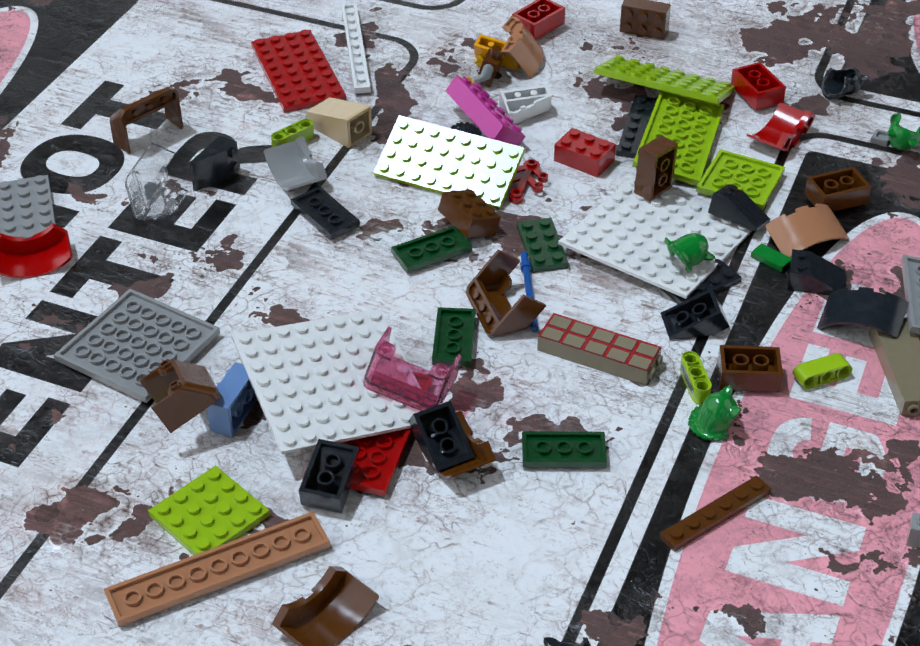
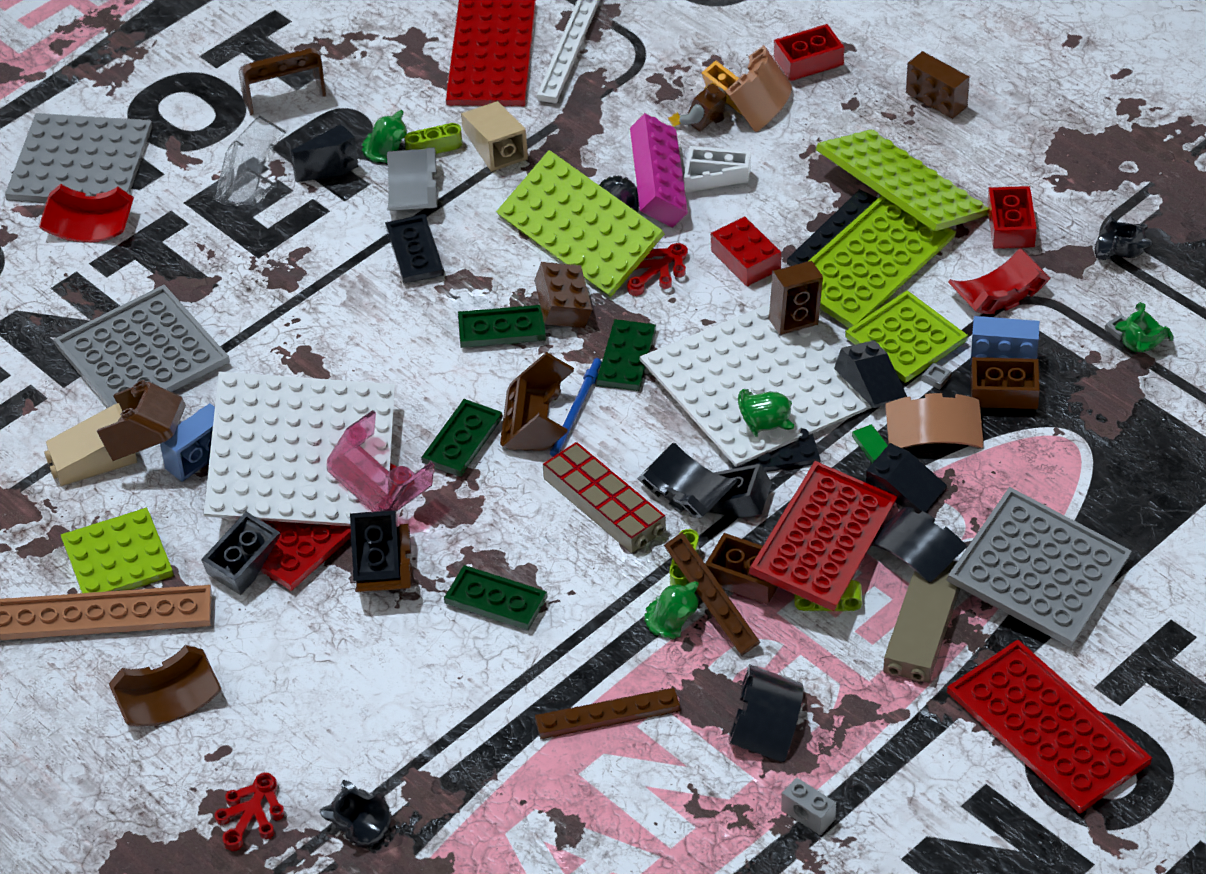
camera: 25 degrees right, 5 degrees up
none -> tan slope [44,403,137,486]
none -> green hair [362,110,407,163]
none -> black panel [637,443,738,518]
none -> reddish brown plate [664,532,761,656]
none -> black panel [728,664,803,762]
none -> red plate [749,461,897,611]
none -> light grey tile [921,363,952,390]
none -> medium blue brick [970,316,1040,365]

